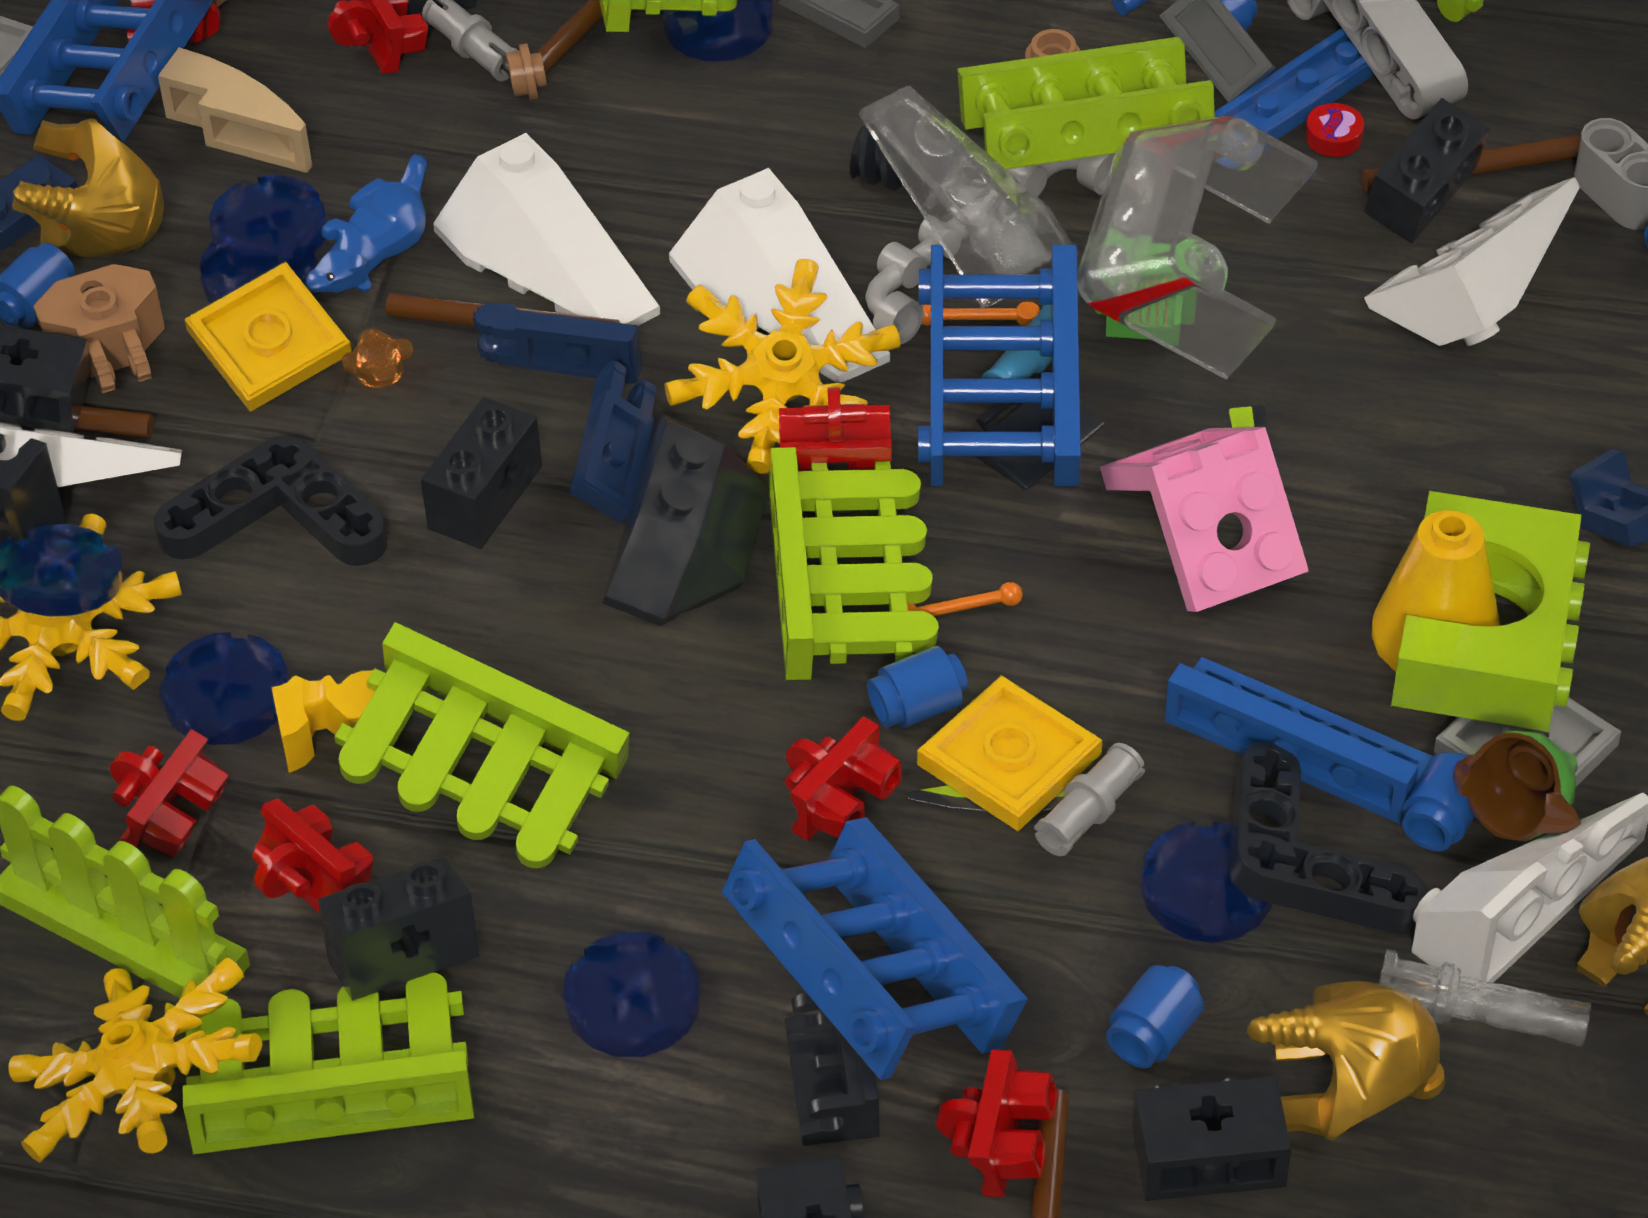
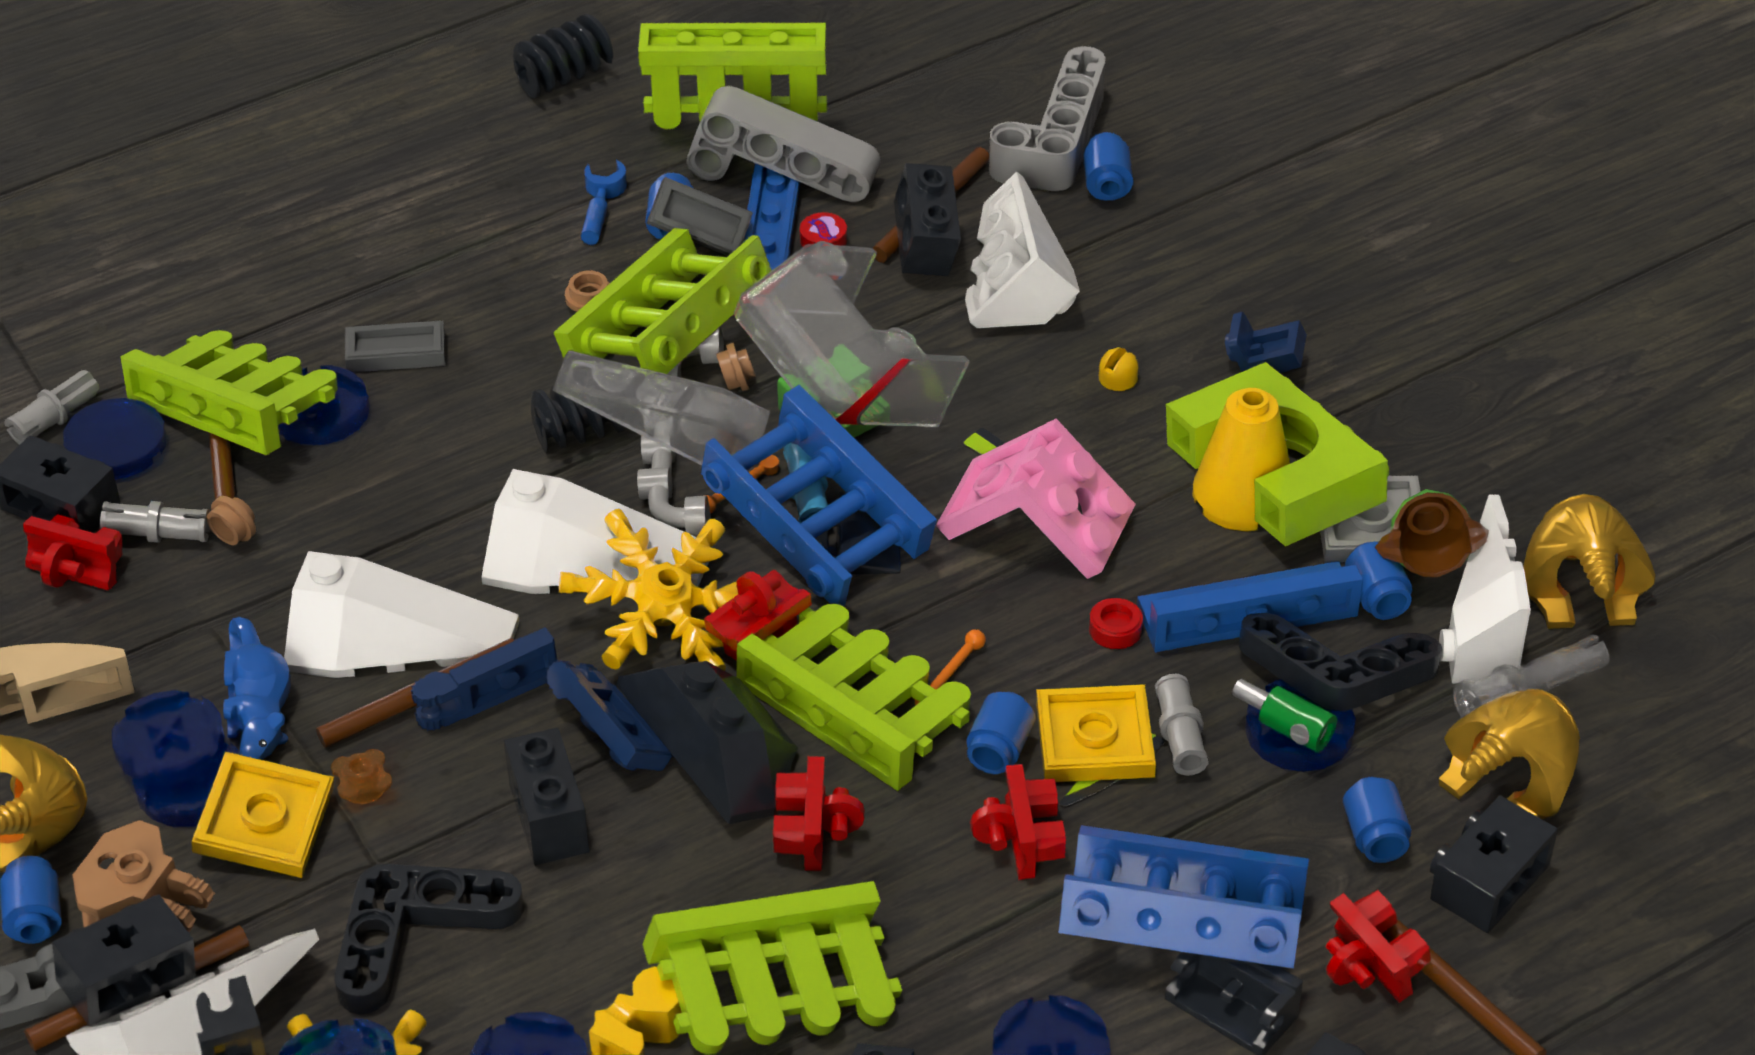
camera: 45 degrees left, 5 degrees down
none -> medium nougat plate [716,343,756,392]
none -> red hips [773,757,865,871]
none -> red tile [1089,598,1143,649]
none -> yellow hinge [1099,347,1139,391]
none -> green piece [1232,679,1337,752]

